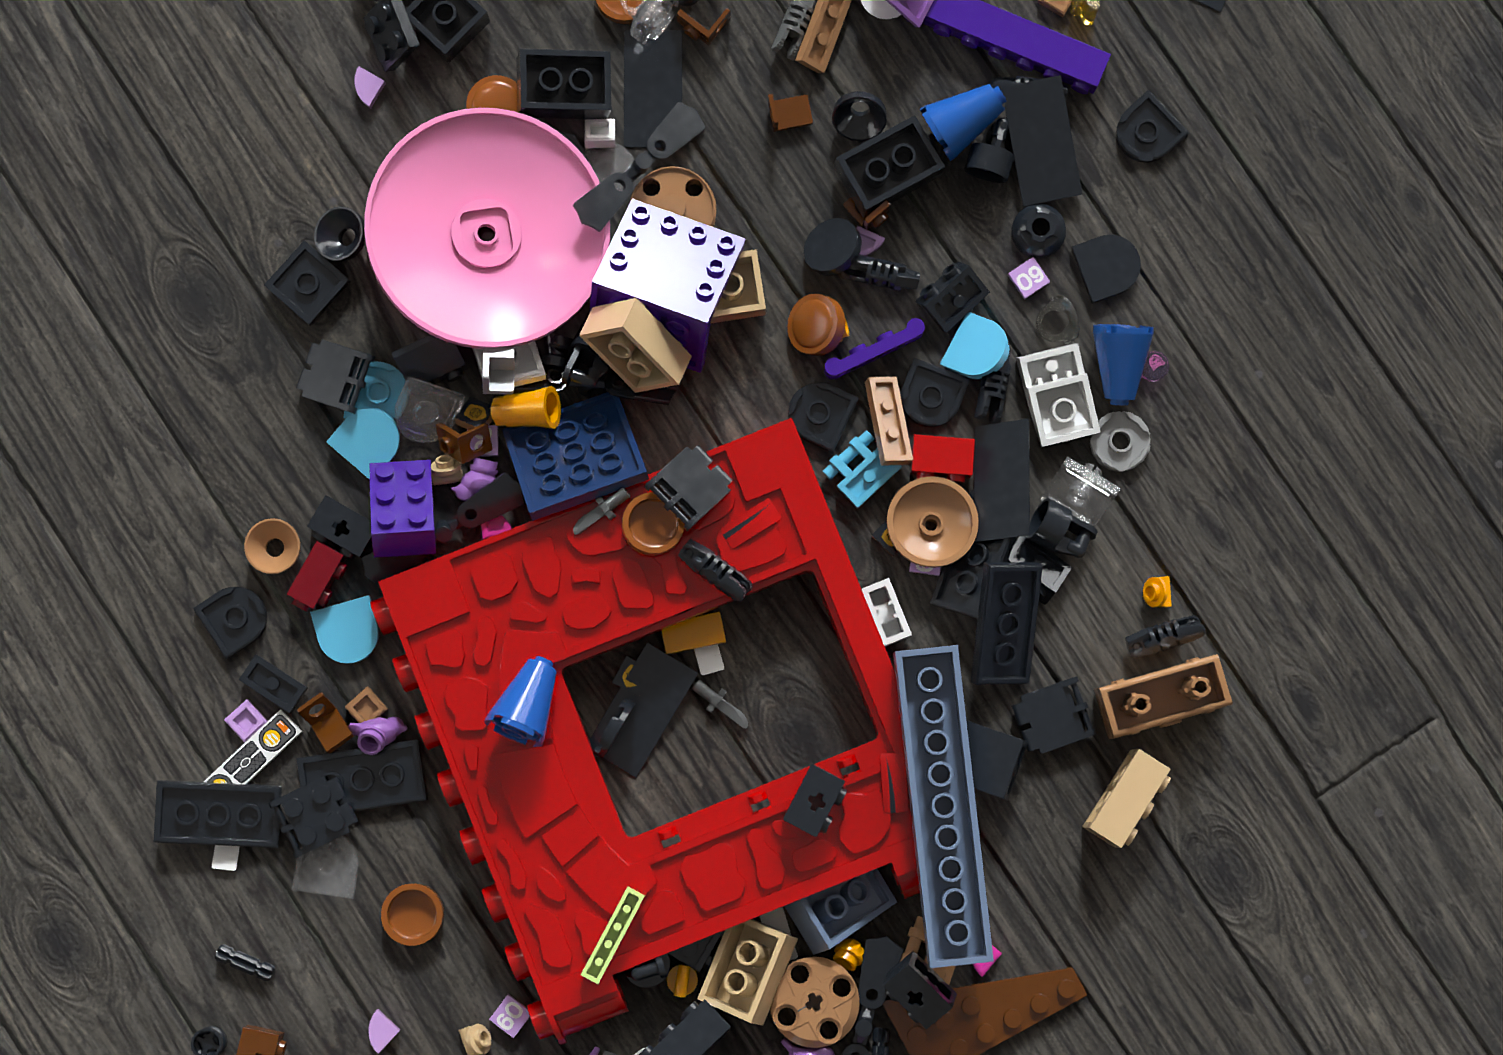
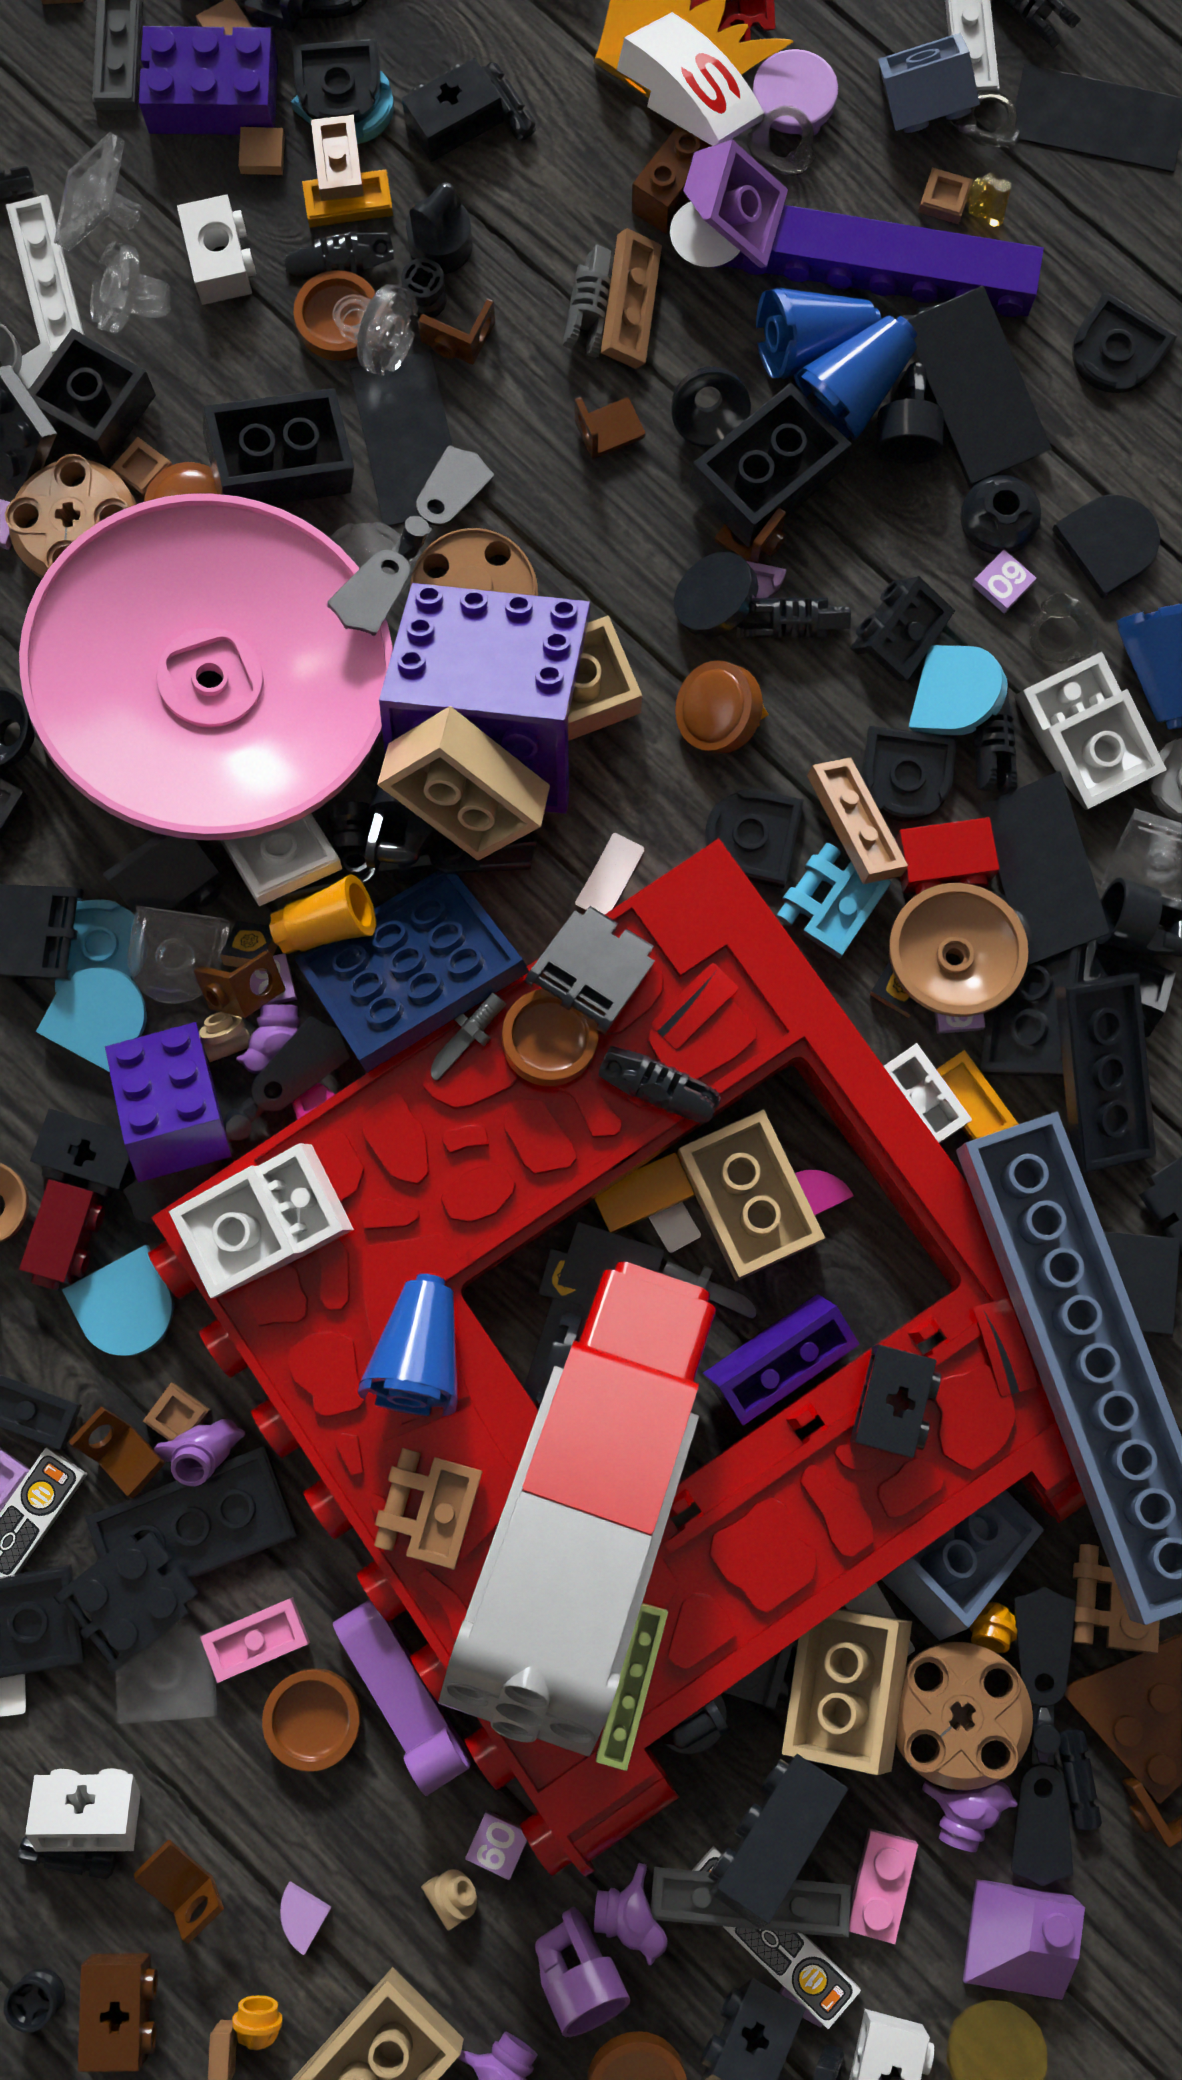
camera: 10 degrees left, 5 degrees down
light grey panel [482,347,515,394] -> none
white tile [585,119,615,148] -> none
light orange plate [667,964,698,997] -> none
dark purple plate [824,318,925,380] -> none
black brick [883,951,957,1030] -> none
none -> medium nougat piece [5,454,137,579]
none -> white brick [25,1769,141,1852]
none -> medium nougat tile [110,437,172,499]
none -> reddish brown bracket [133,1840,224,1944]
none -> white slope [169,1143,354,1298]
none -> bright pink plate [200,1597,310,1683]
none -> medium lavender beam [333,1599,472,1796]
none -> medium nougat plate [374,1448,483,1569]
none -> piece [438,1262,716,1757]
none -> white sticker [575,833,644,915]
none -> tan brick [677,1110,825,1282]
none -> dark purple brick [703,1294,860,1425]
none -> blue cone [756,288,882,379]
none -> dark pink tile [795,1170,854,1216]
none -> light orange tile [936,1050,1019,1141]

